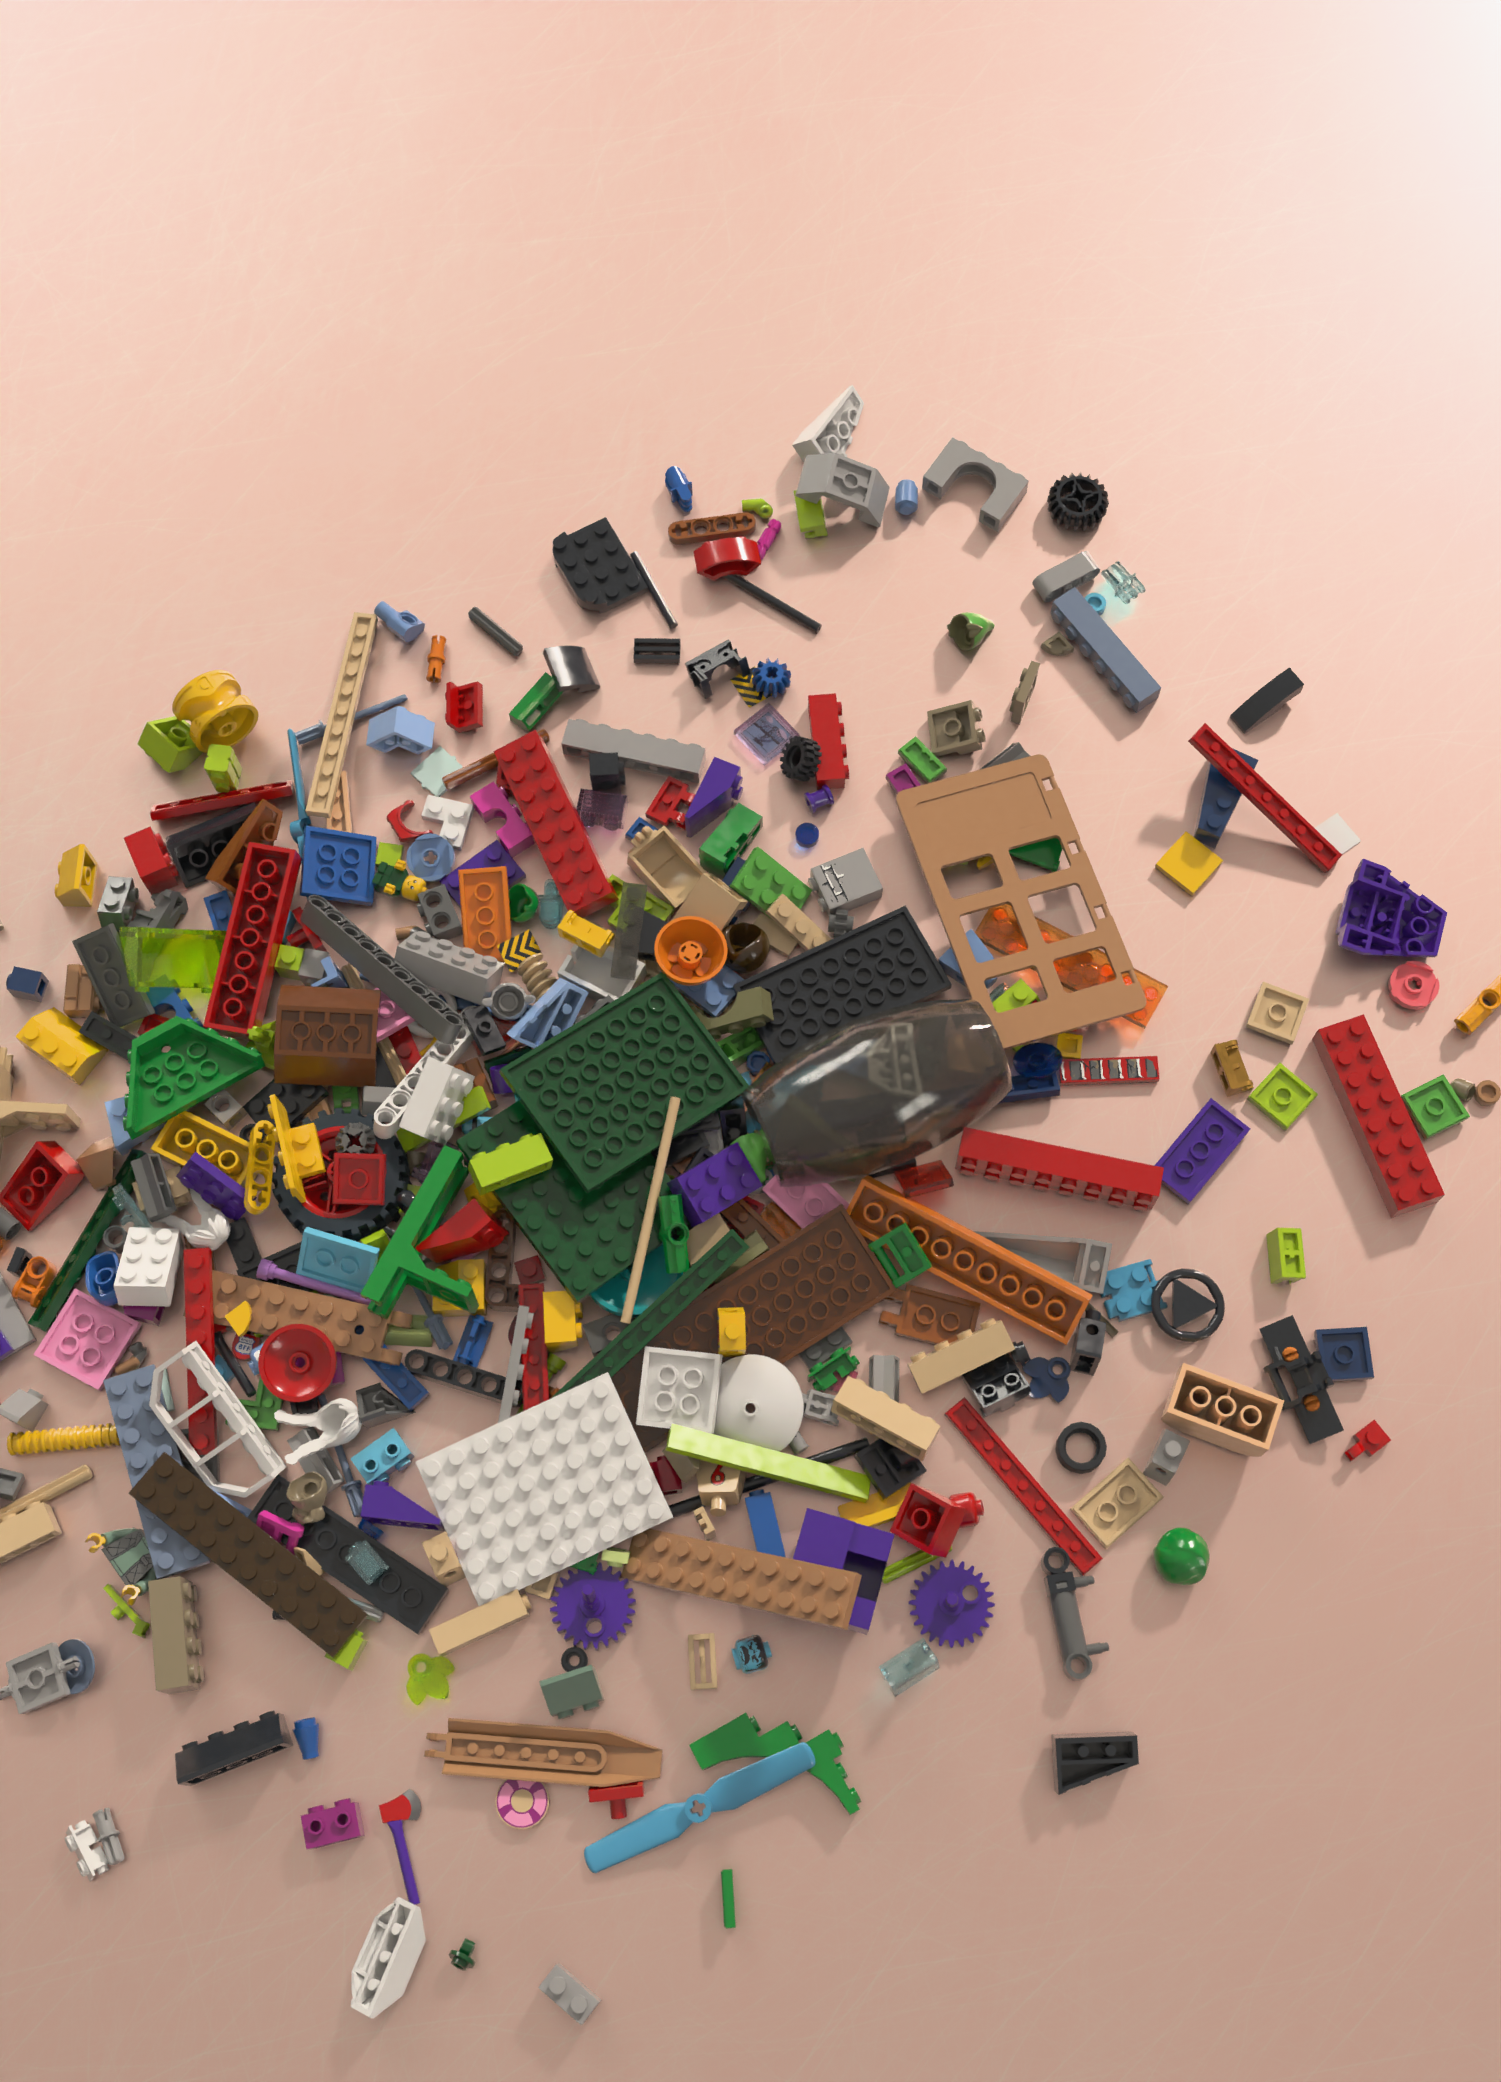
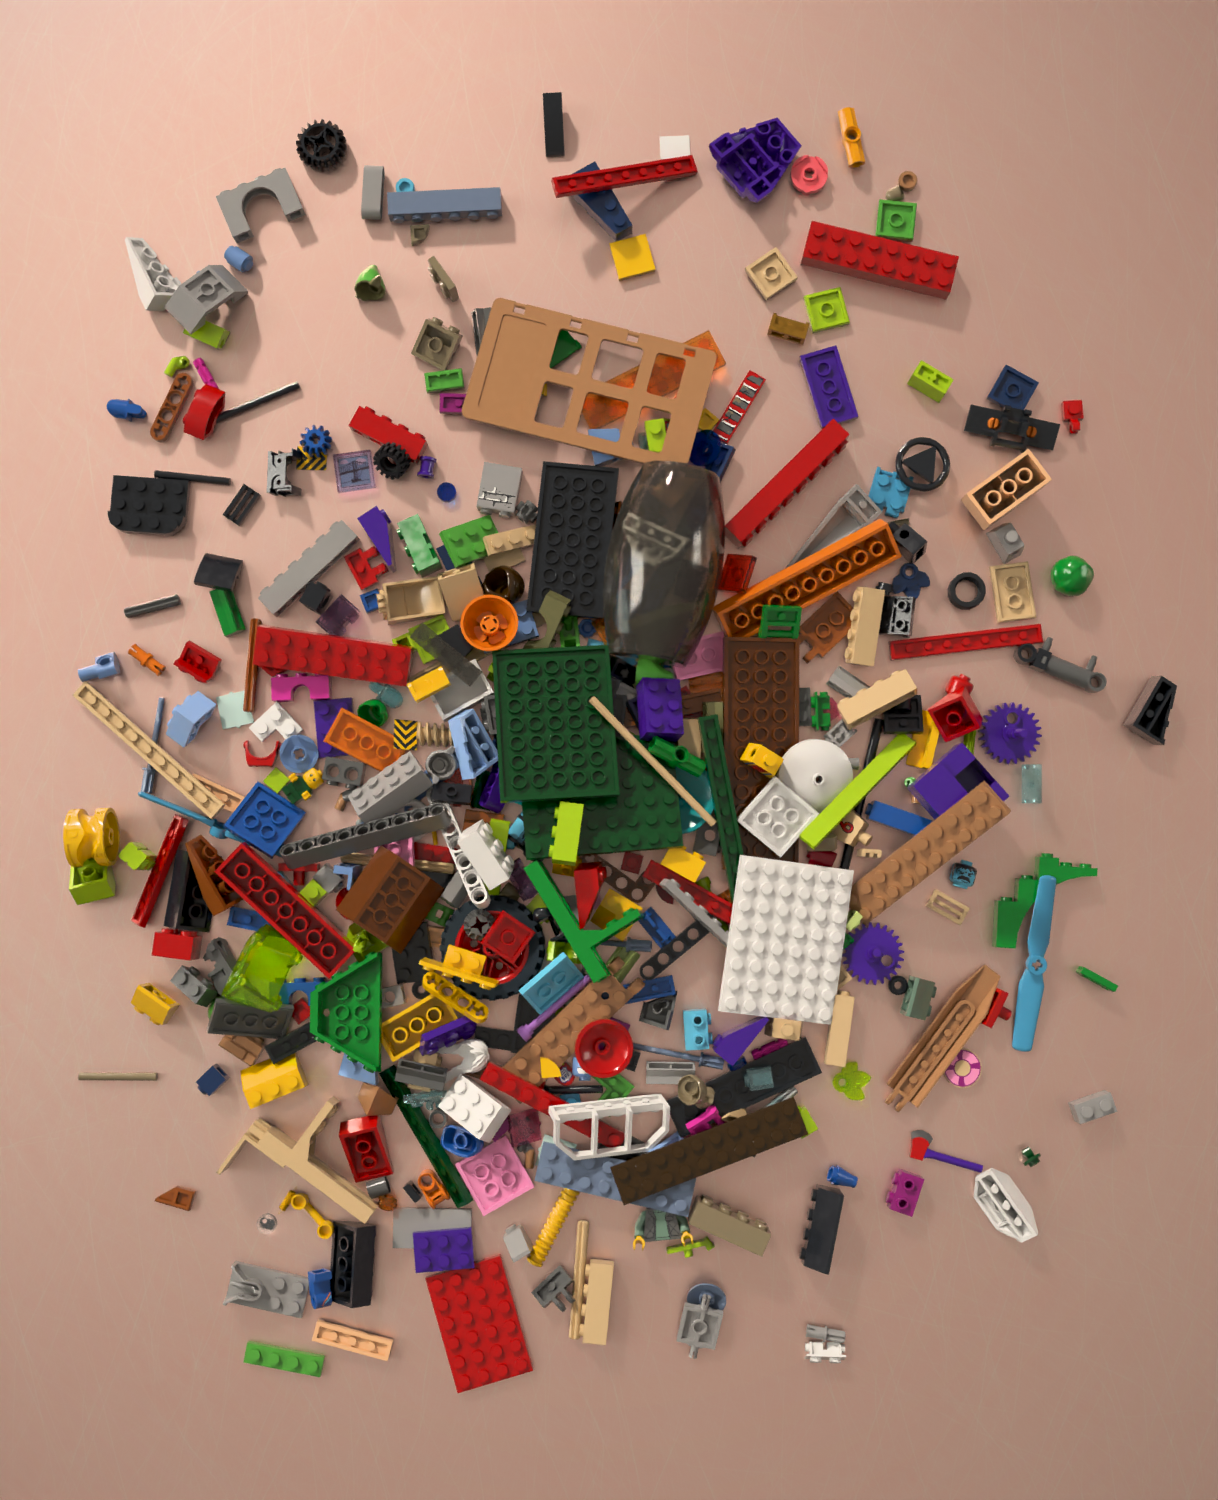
camera: 55 degrees left, 15 degrees up
white hair [274,1398,362,1465] -> none
clear light blue arm [1100,560,1146,604] -> none
none -> clear pink piece [508,1108,542,1148]
none -> dark pink axle [751,1038,788,1060]

